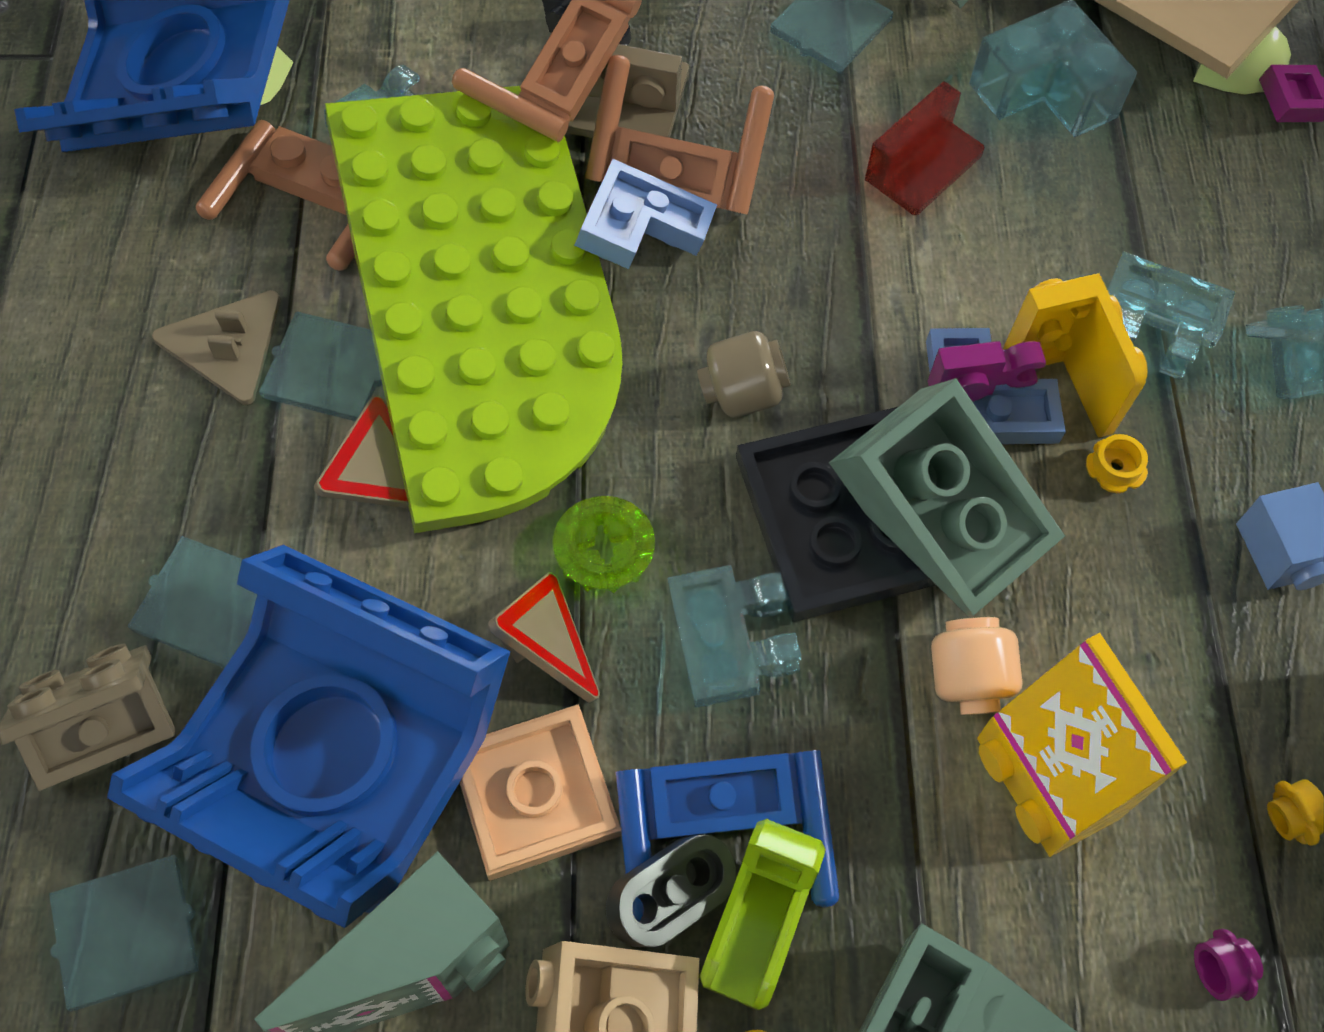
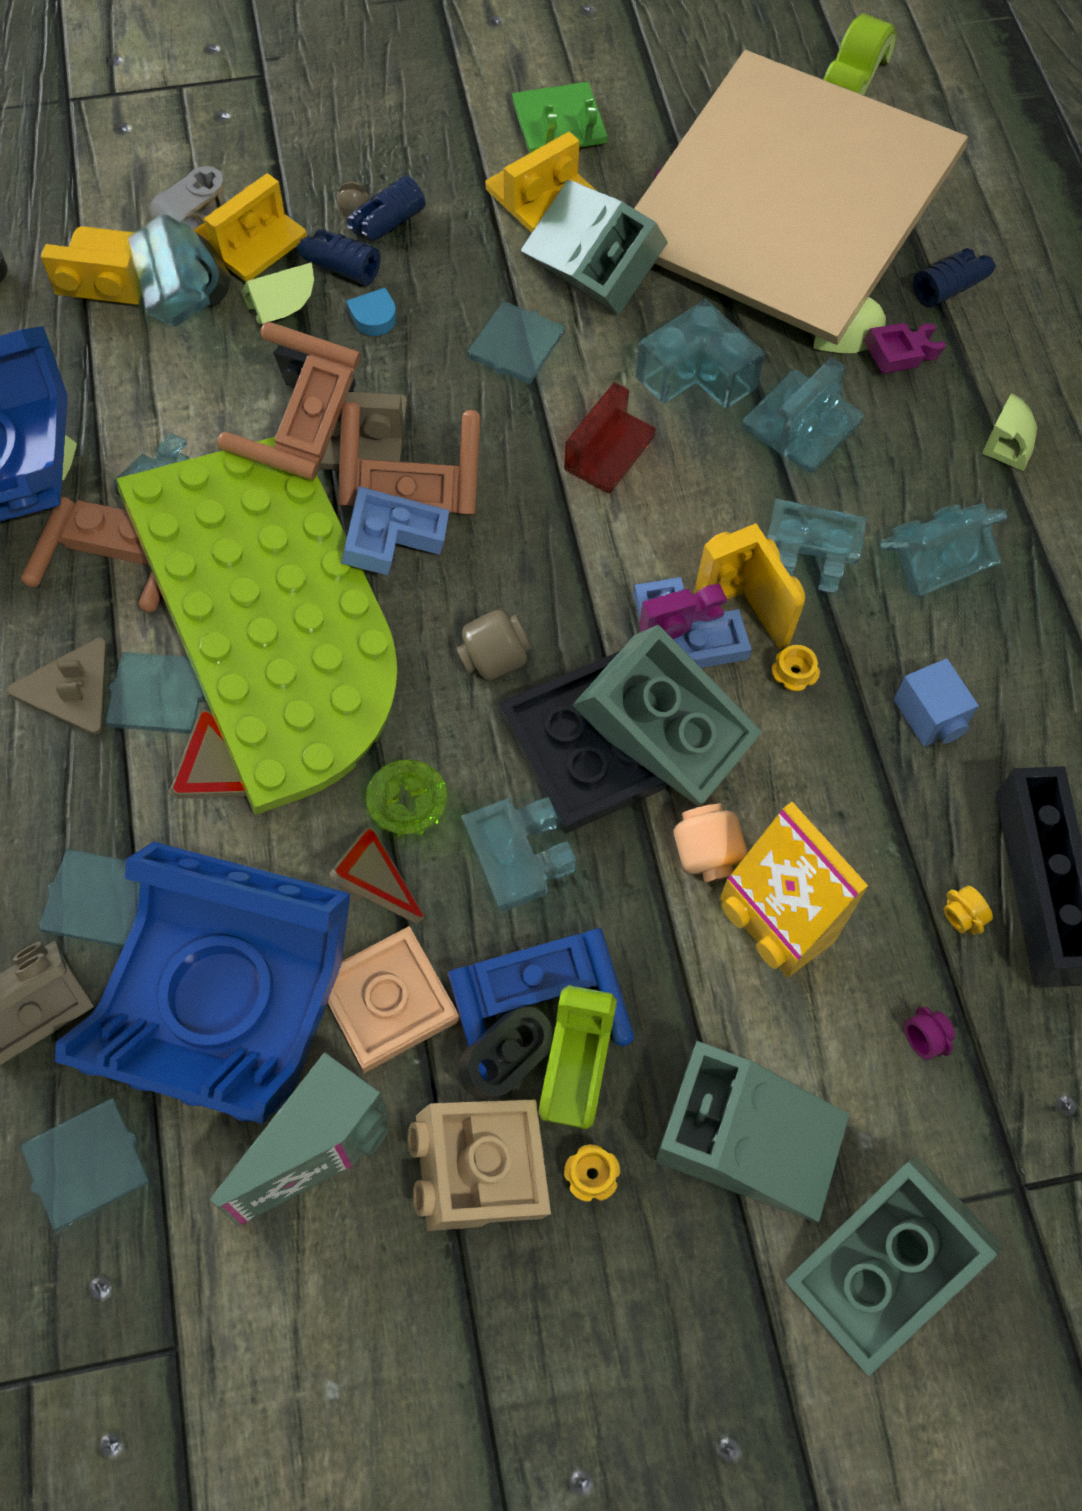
camera: 10 degrees left, 0 degrees up
none -> clear light blue bracket [742,357,864,473]

